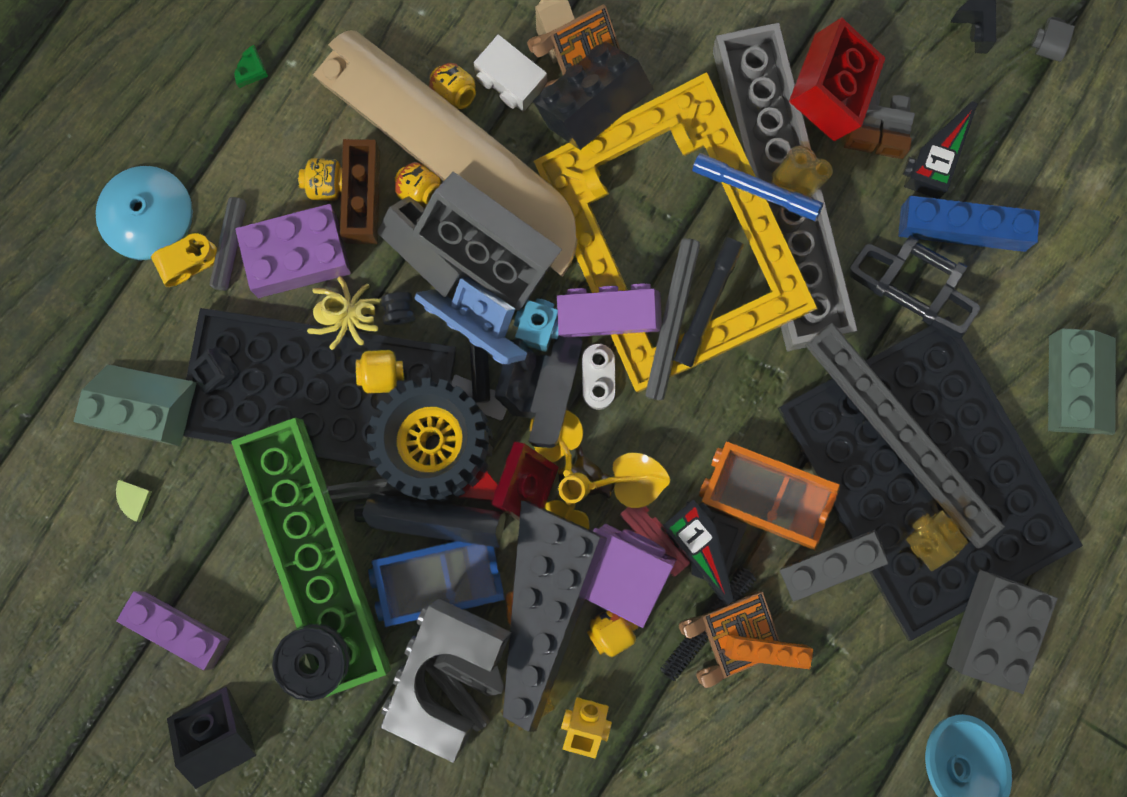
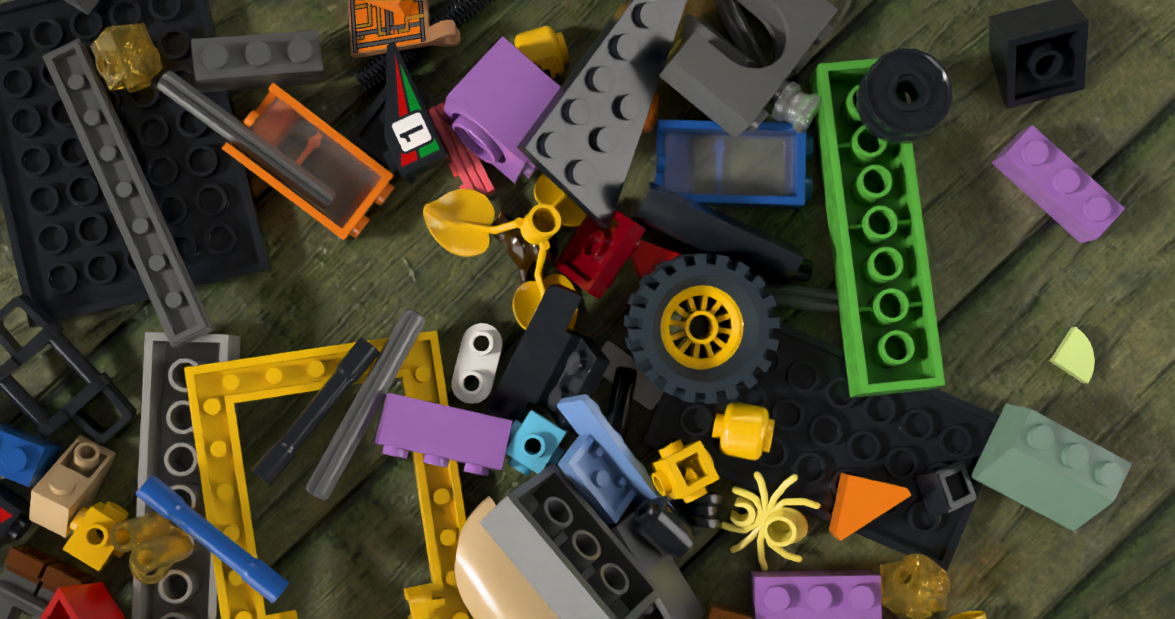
camera: 165 degrees left, 5 degrees up
none -> tan slope [29,435,116,538]
none -> yellow brick [63,501,135,571]
none -> dark grey axle [157,70,337,209]
none -> black brick [633,498,695,558]
none -> yellow brick [650,439,720,503]
none -> clear wheel [772,81,822,134]
none -> orange slope [829,473,911,541]
none -> clear yellow brick [880,554,950,619]

